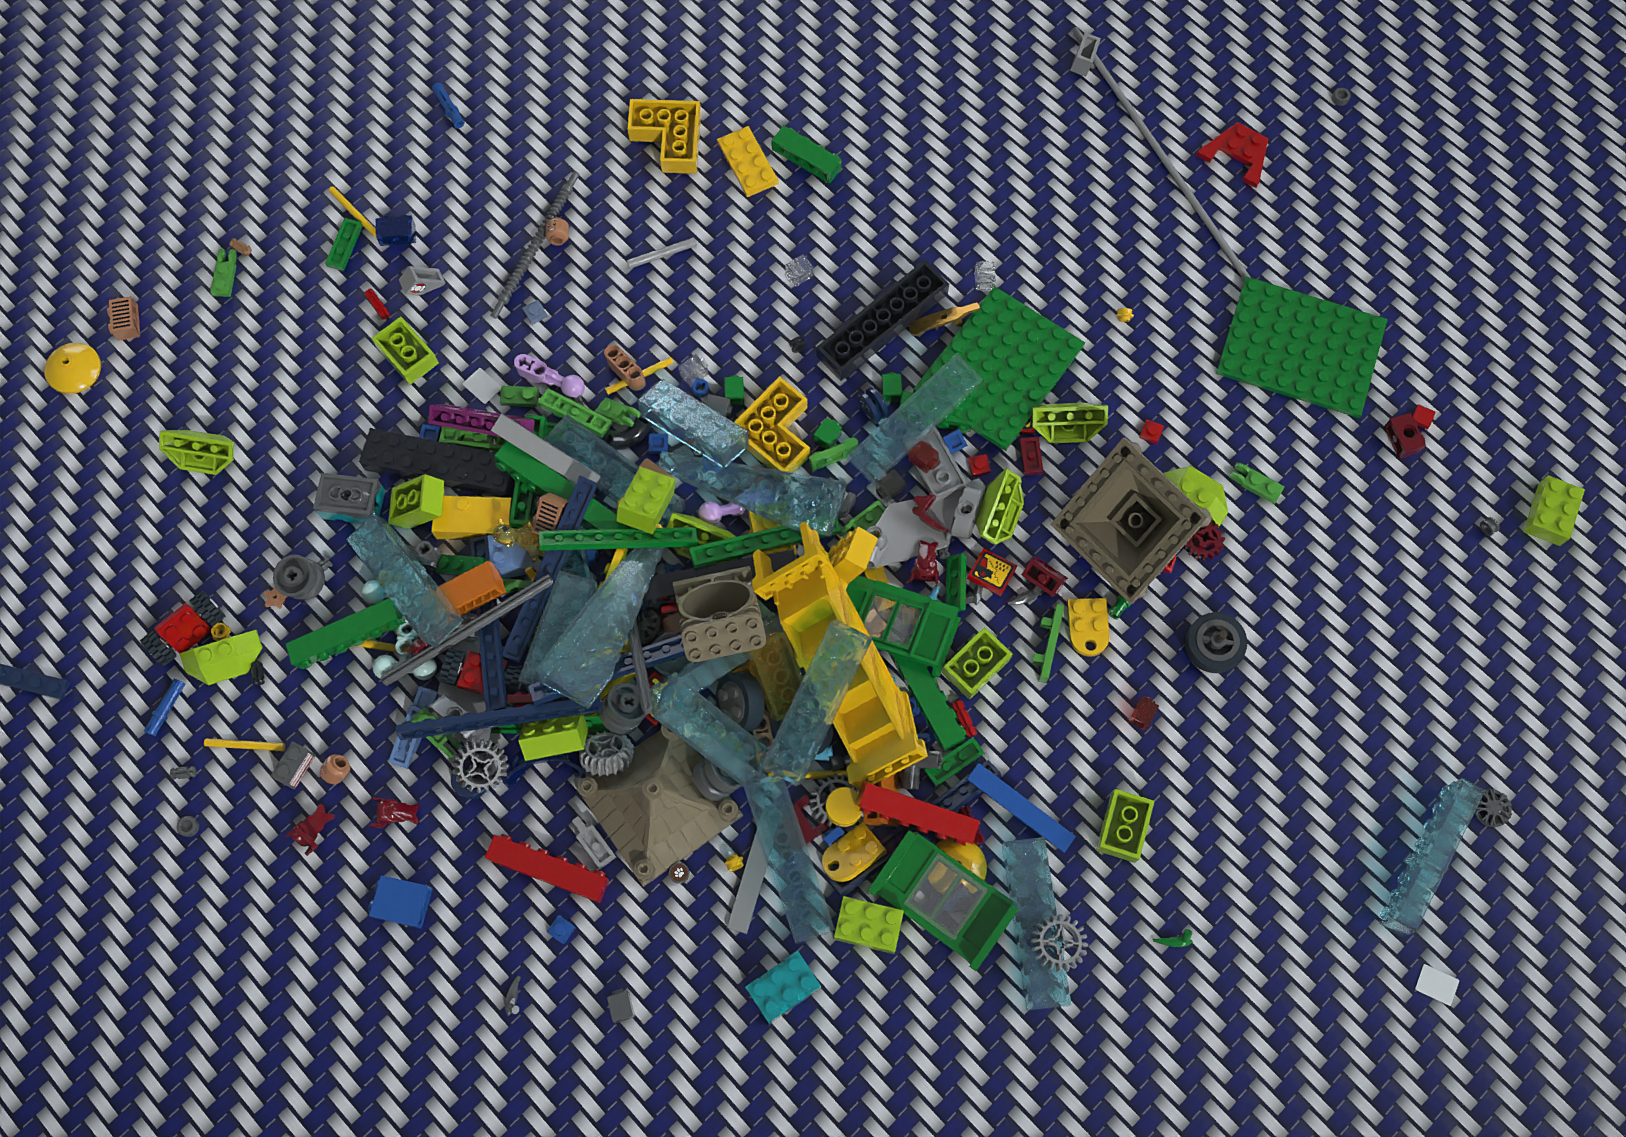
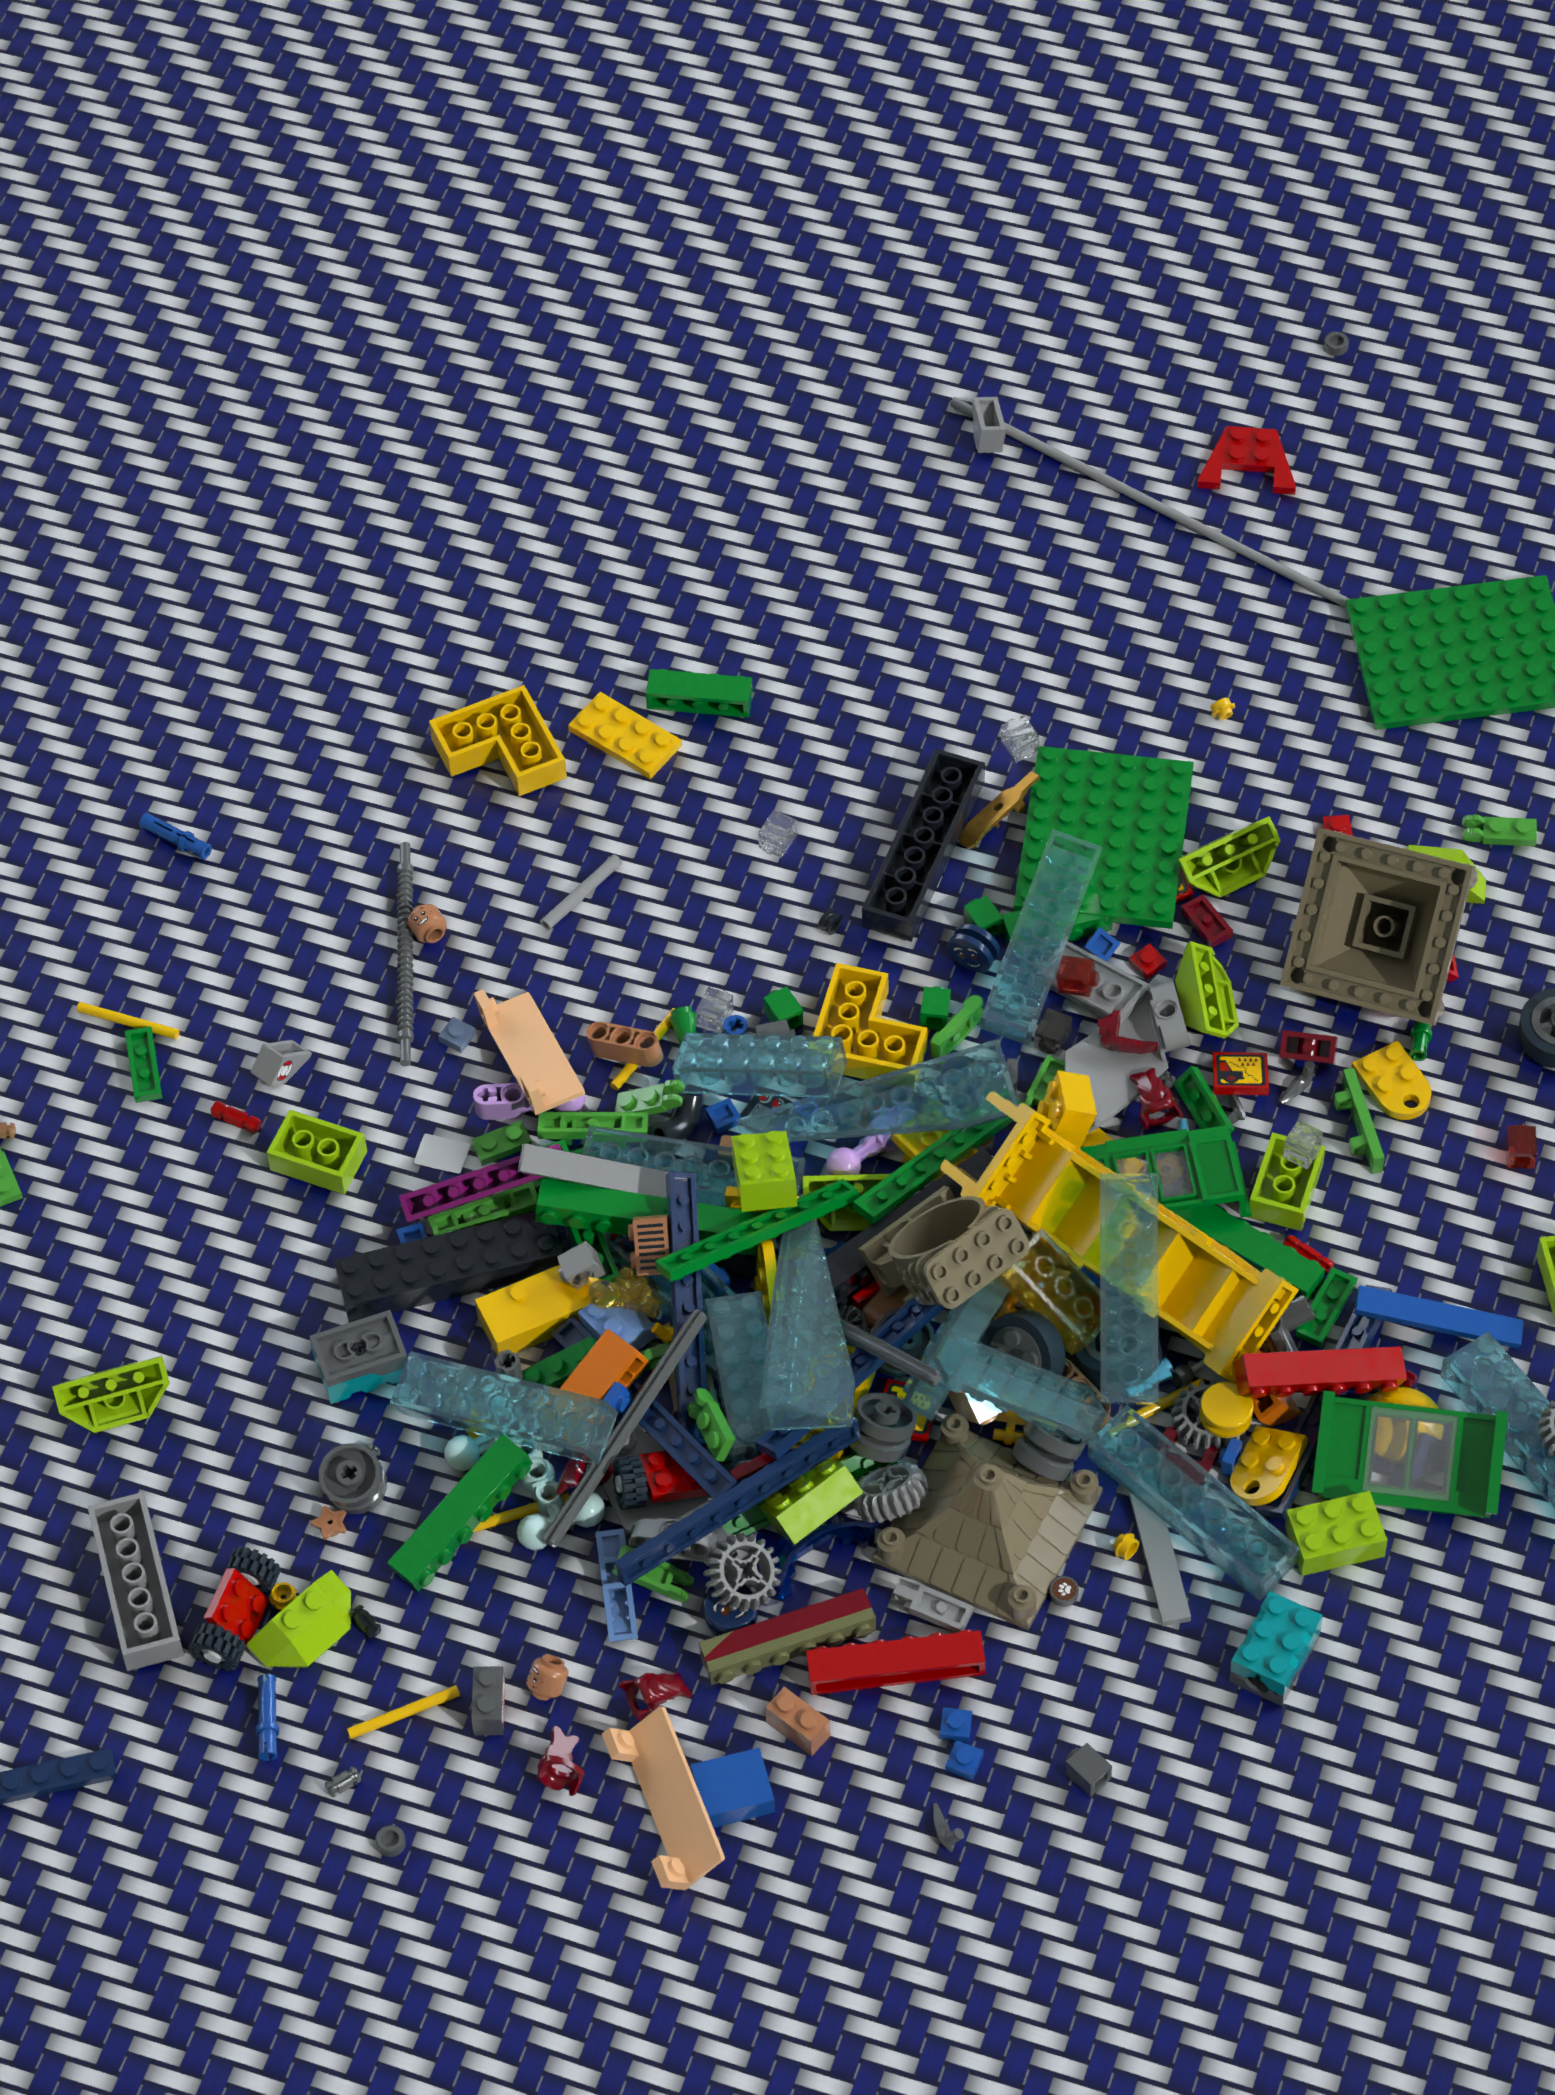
camera: 25 degrees left, 15 degrees down
clear blue brick [375,215,416,246] -> none
lime brick [388,474,444,530] -> none
dark red gear [1184,521,1225,561] -> none
none -> light grey brick [87,1492,184,1671]
none -> light nougat bracket [474,989,585,1115]
none -> light grey brick [557,1241,606,1290]
none -> blue plate [600,1382,633,1422]
none -> light nougat bracket [602,1706,725,1890]
none -> green cone [669,1006,697,1048]
none -> bright green hinge [687,1388,735,1461]
none -> brick [699,1588,876,1685]
none -> nougat brick [765,1687,830,1757]
none -> blue plate [945,1740,984,1780]
none -> clear brick [1283,1120,1323,1170]

